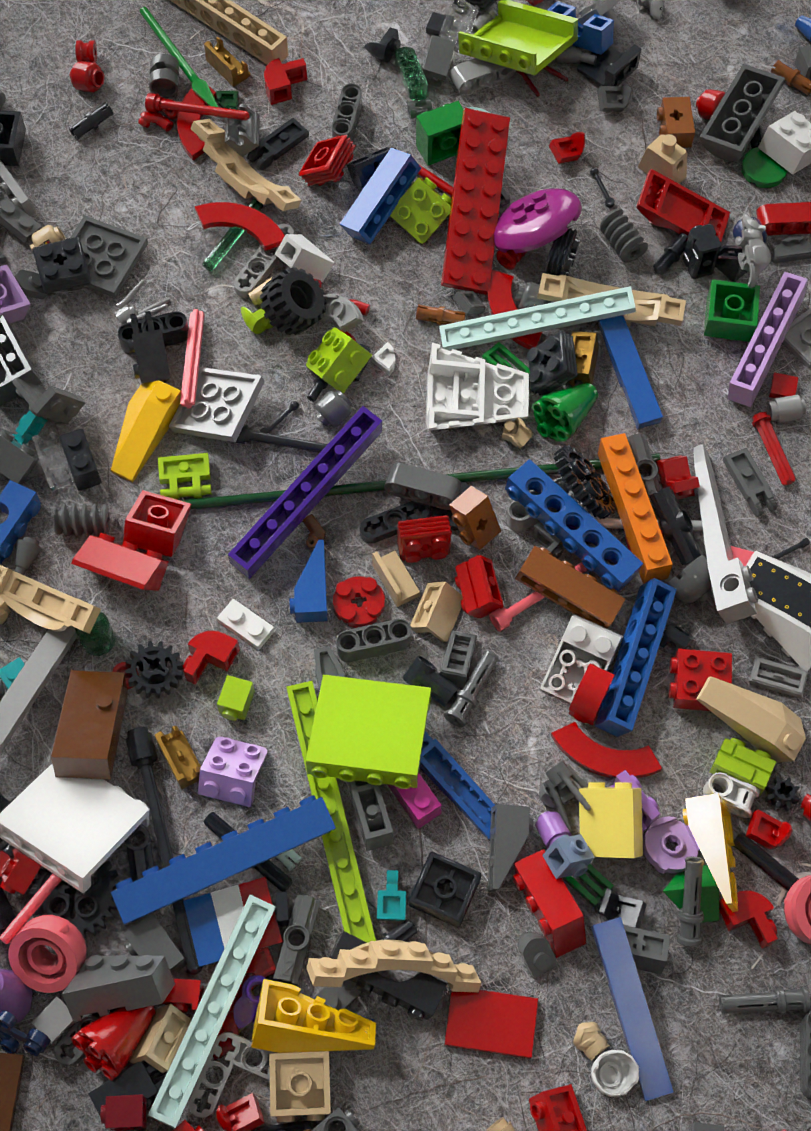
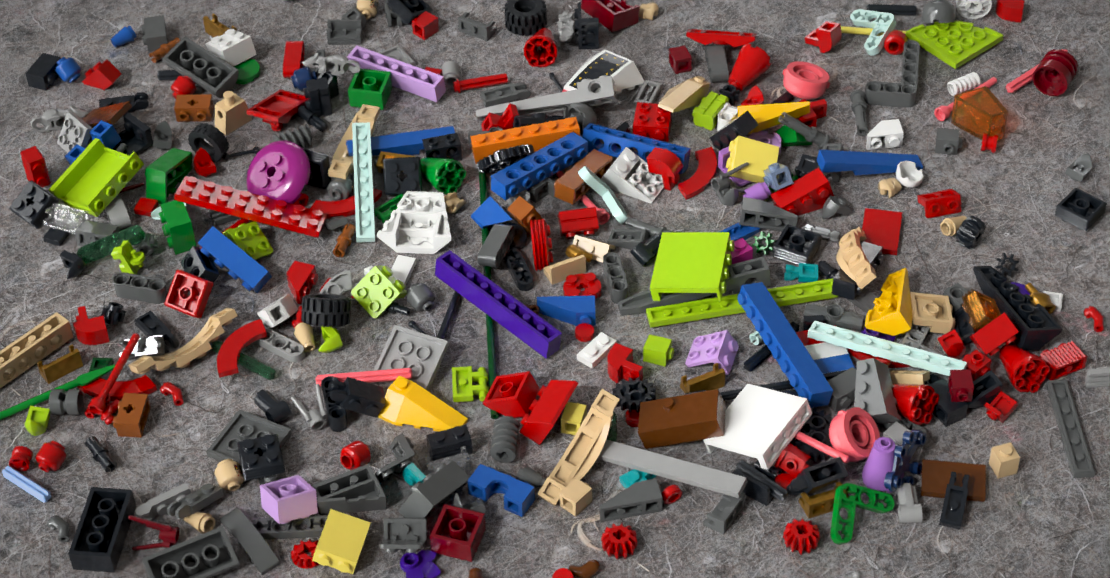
camera: 85 degrees left, 20 degrees down
none -> light blue axle [2,466,51,503]
none -> lime plate [24,406,51,436]
none -> red slope [82,59,122,90]
none -> reddish brown tile [82,101,132,128]
none -> black hinge [99,92,149,112]
none -> black gear [101,302,126,325]
none -> lime hips [111,240,145,275]
none -> dark orange brick [113,393,151,438]
none -> red tile [134,197,159,217]
none -> green wedge [145,148,192,204]
none -> red arm [160,382,184,406]
none -> black tyre [188,123,229,162]
none -> black piece [254,389,292,424]
none -> red slope [286,260,318,304]
none -> red head [340,441,371,470]
none -> white tile [391,255,416,286]
none -> black brick [422,133,462,161]
none -> slope [471,196,513,229]
none -> light yellow brick [561,402,587,435]
none -> pearl gold arm [566,245,593,263]
none -> red tile [575,323,594,342]
none -> light aqua beam [578,166,629,224]
none -> black brick [710,111,759,151]
none -> green gear [752,231,777,255]
none -> axle [804,224,841,242]
none -> white slope [866,119,904,150]

